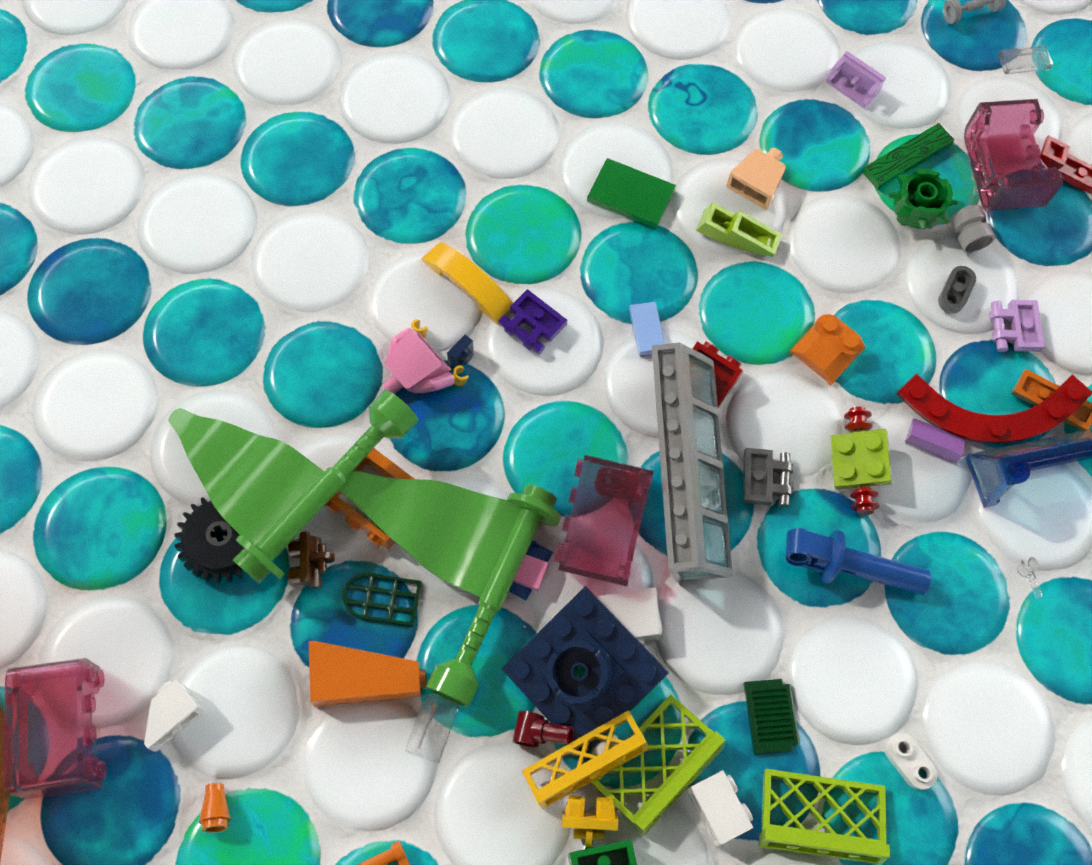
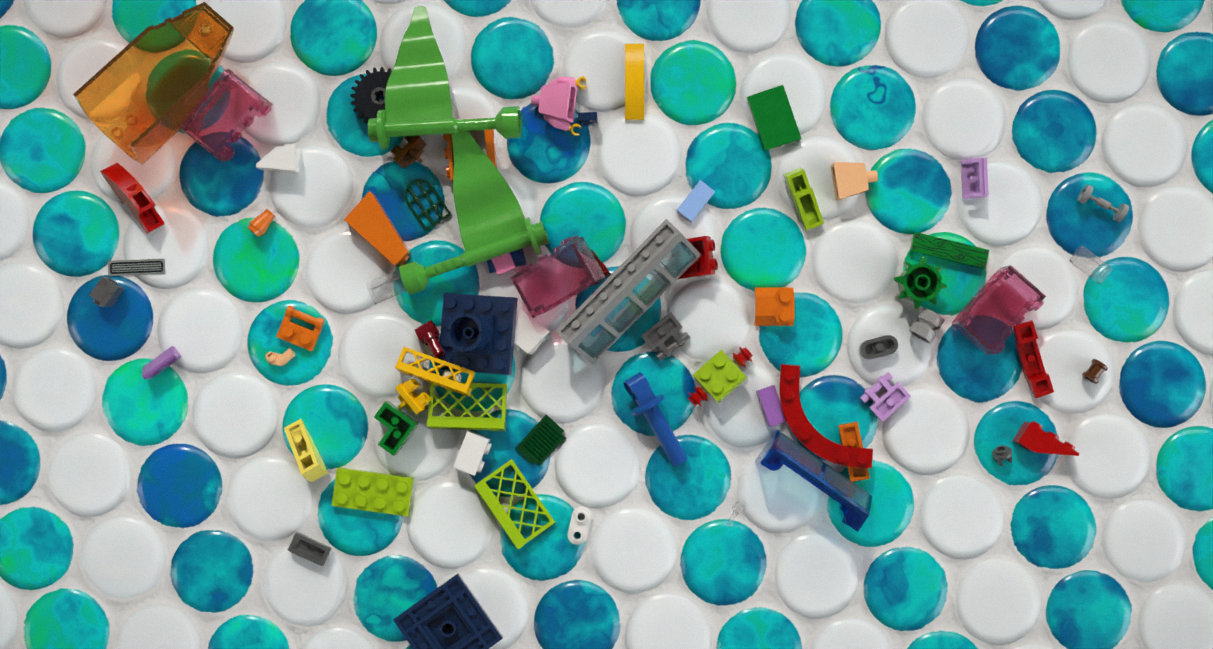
camera: 55 degrees right, 20 degrees up
dark purple plate [498,289,568,355] -> none

